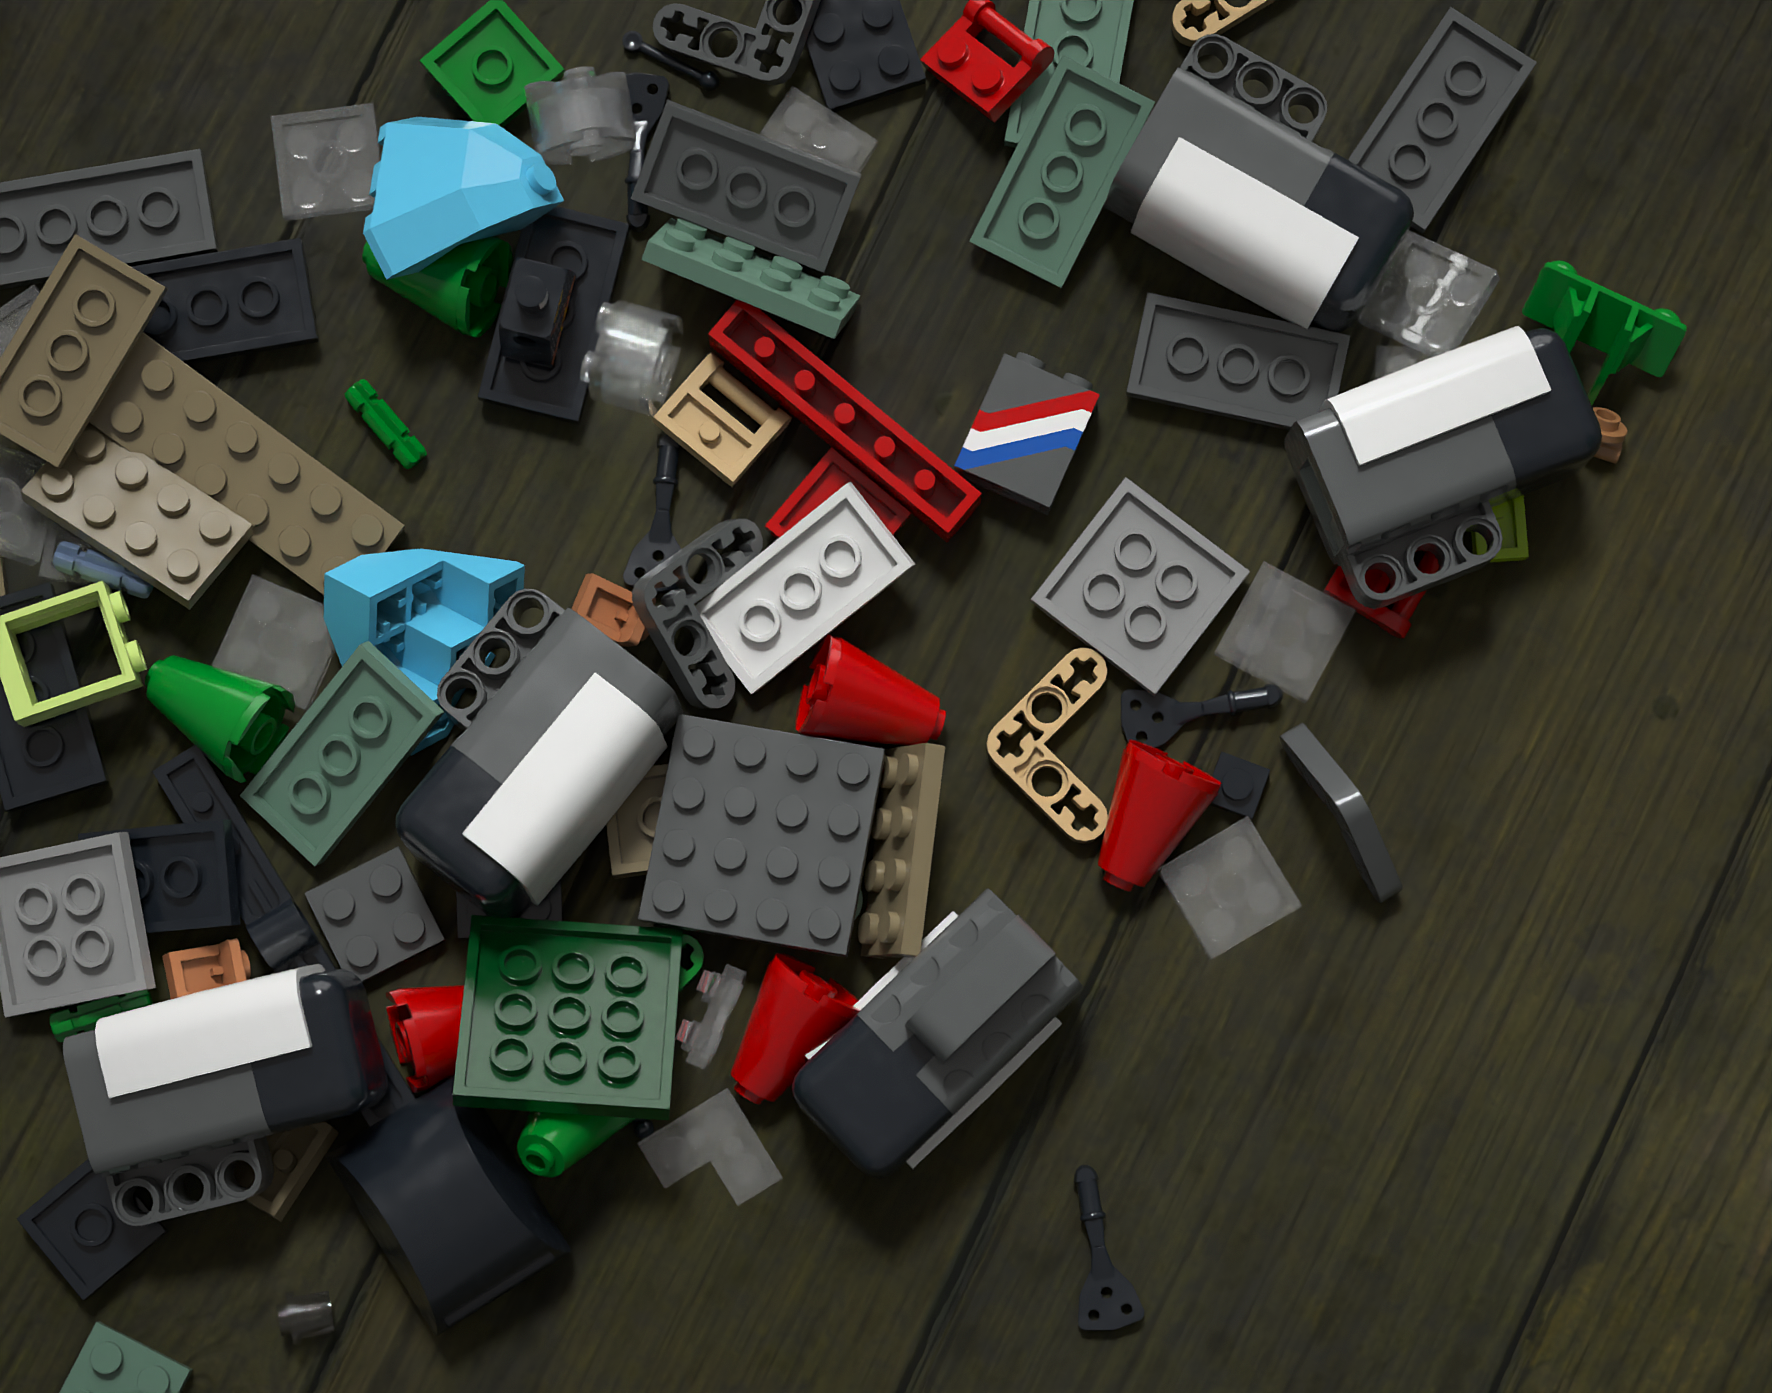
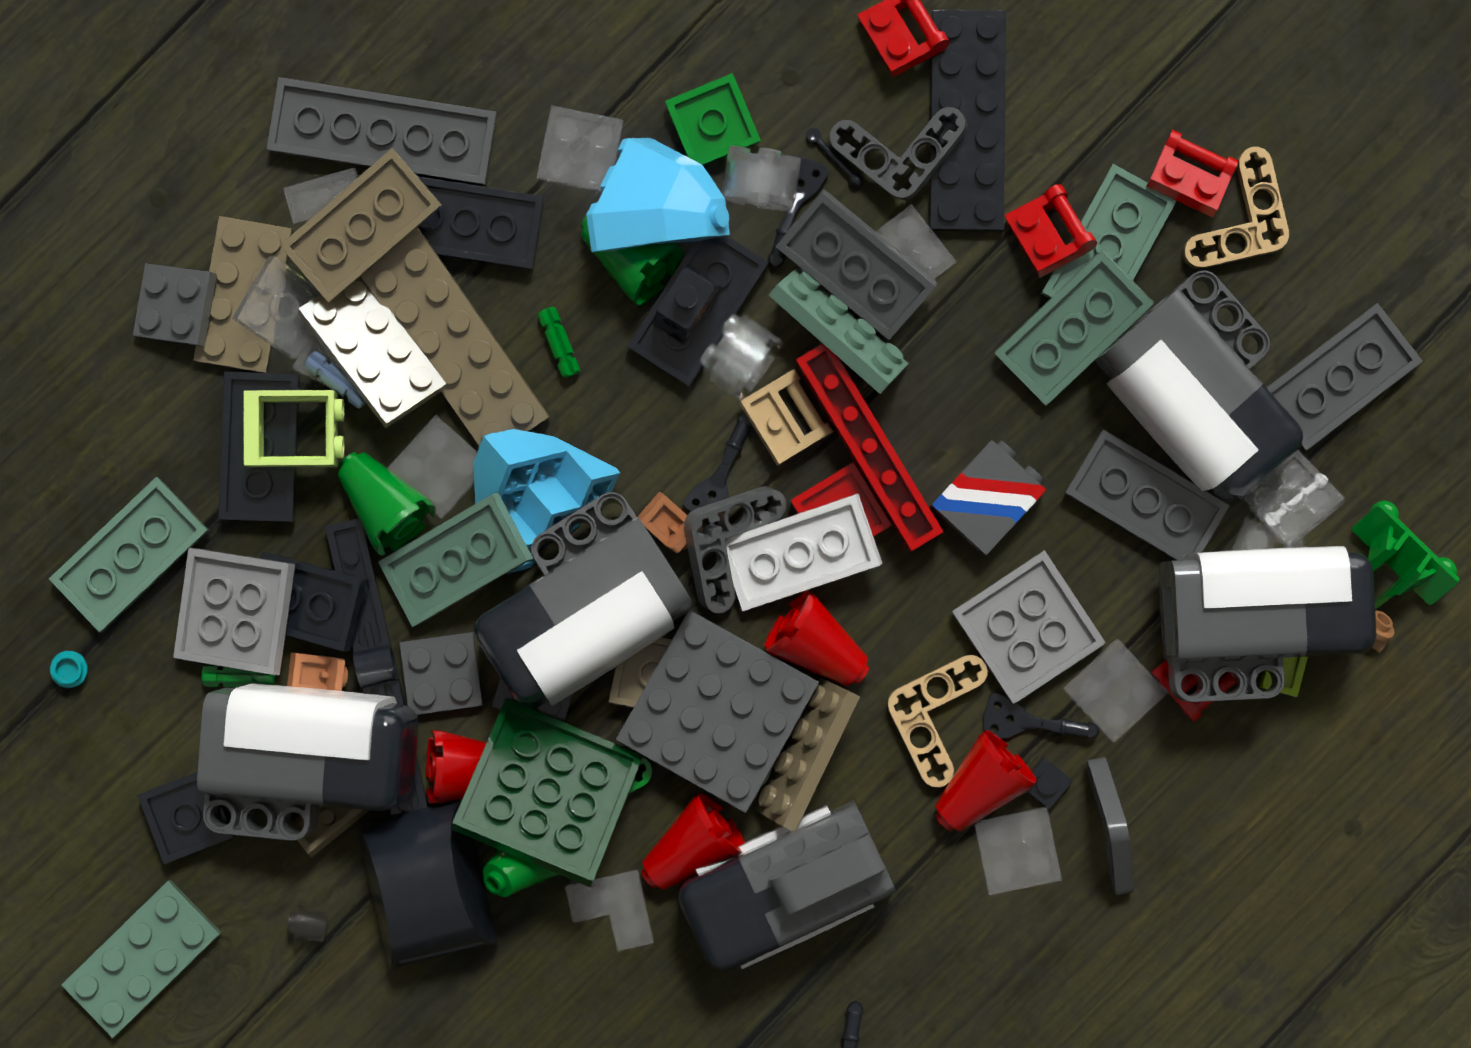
camera: 15 degrees right, 5 degrees up
clear plate [675,964,747,1072] -> none

